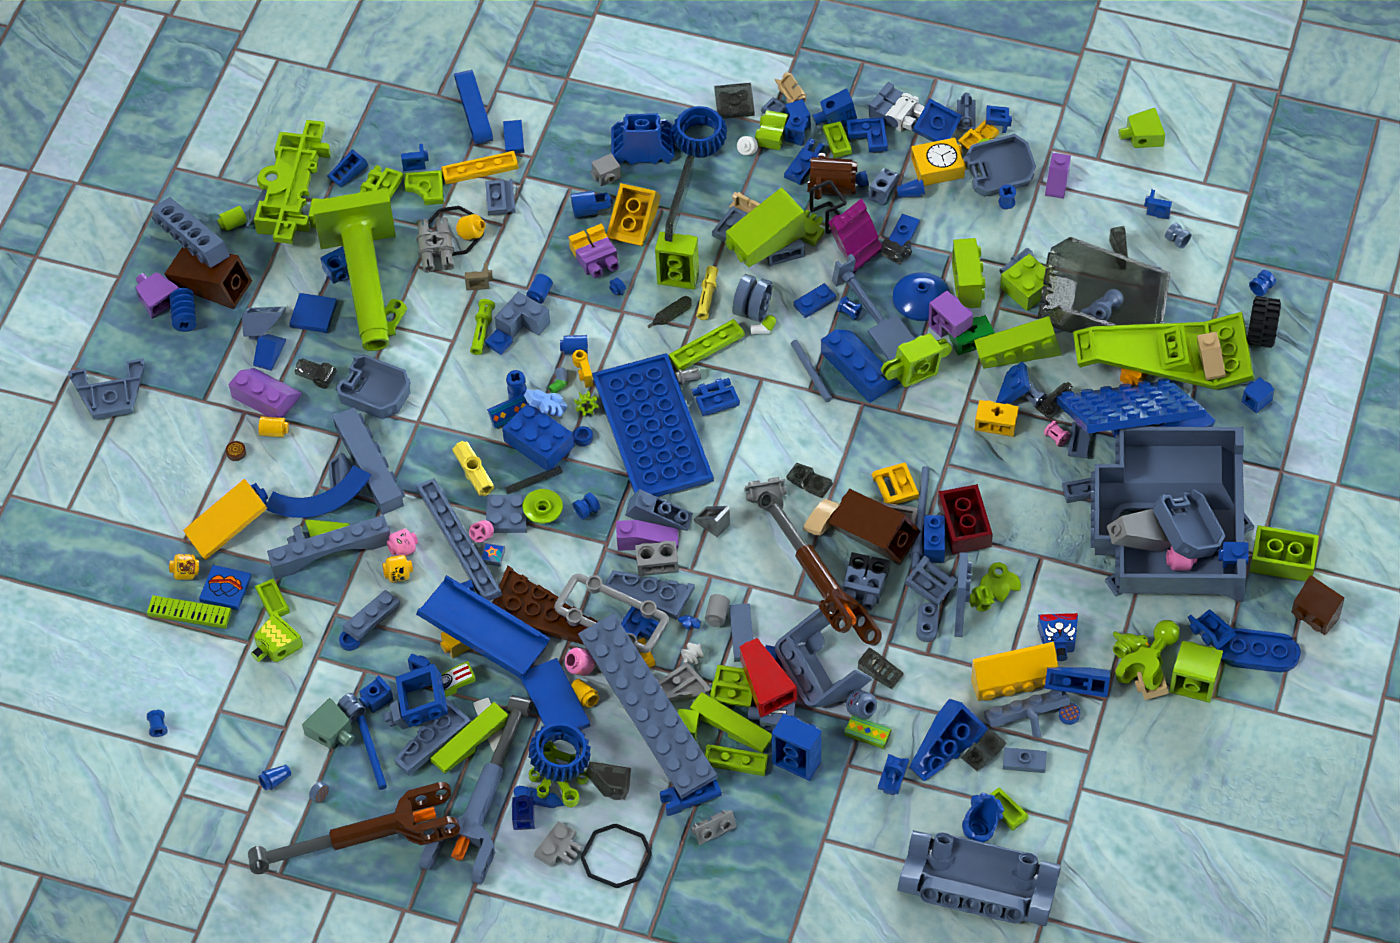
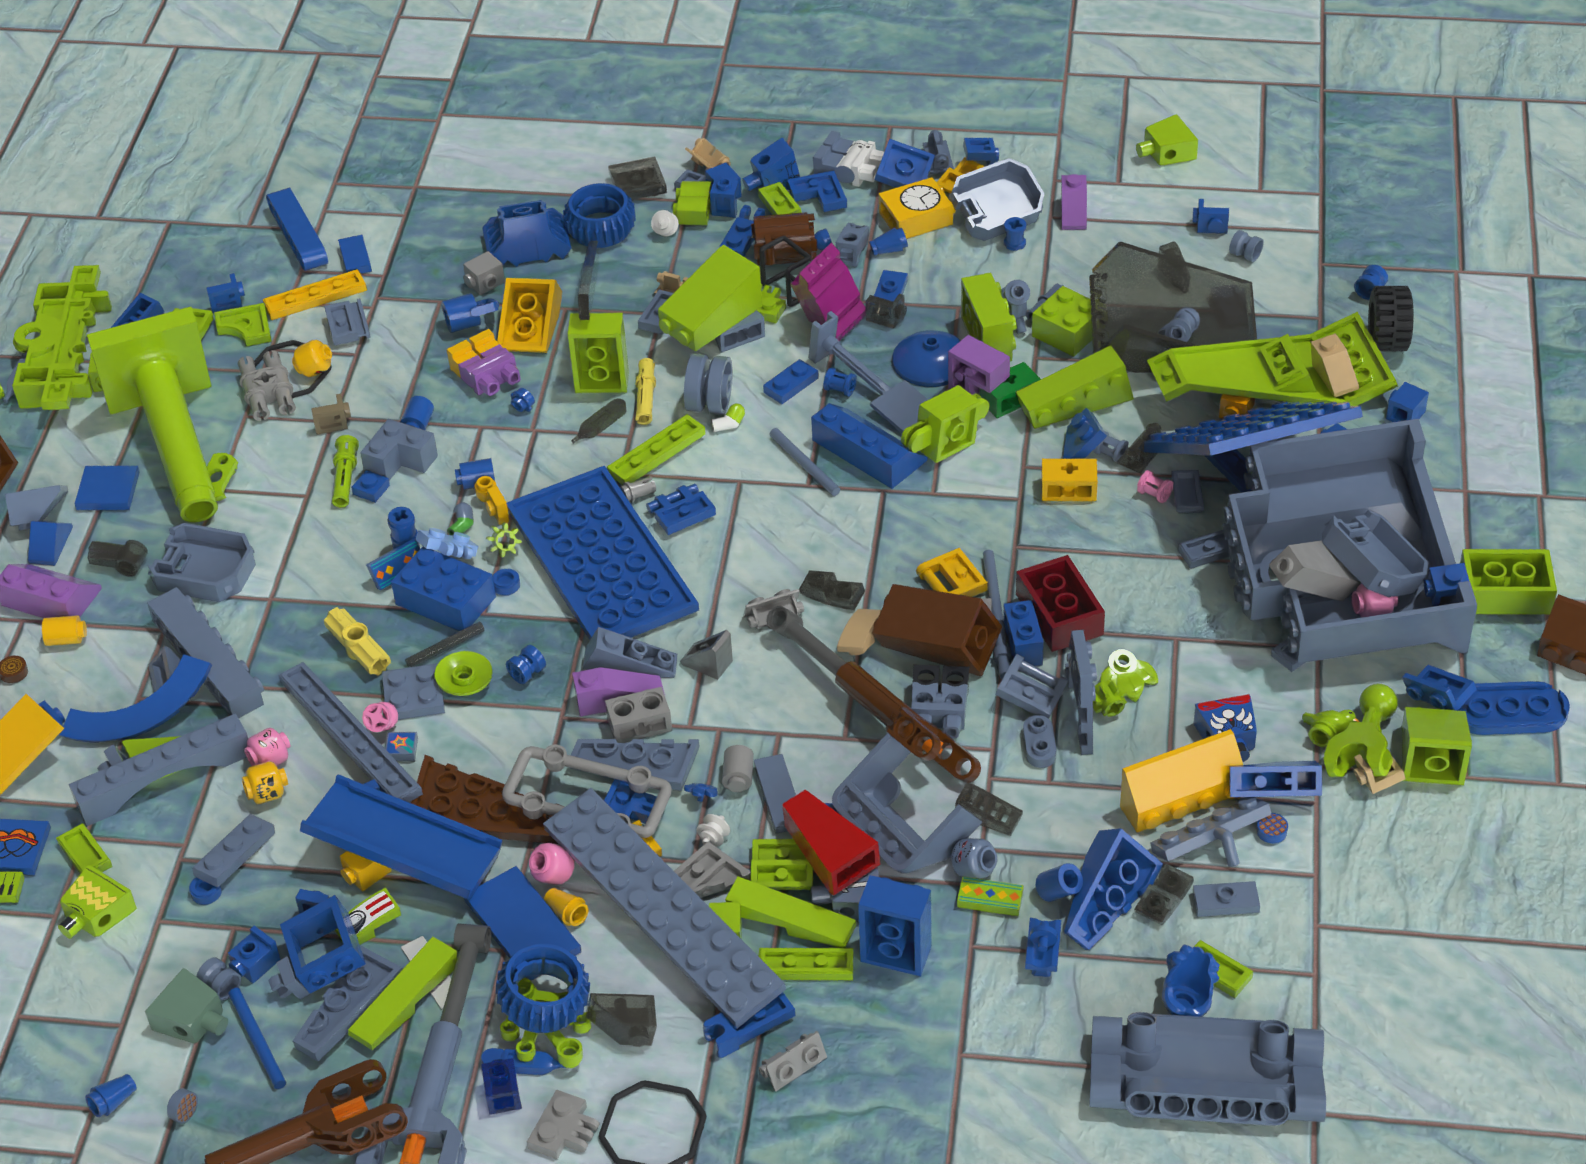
camera: 10 degrees left, 10 degrees down
blue brick [320,246,349,284] -> none
none -> sand blue piece [1001,280,1030,334]
none -> blue brick [1035,863,1083,902]

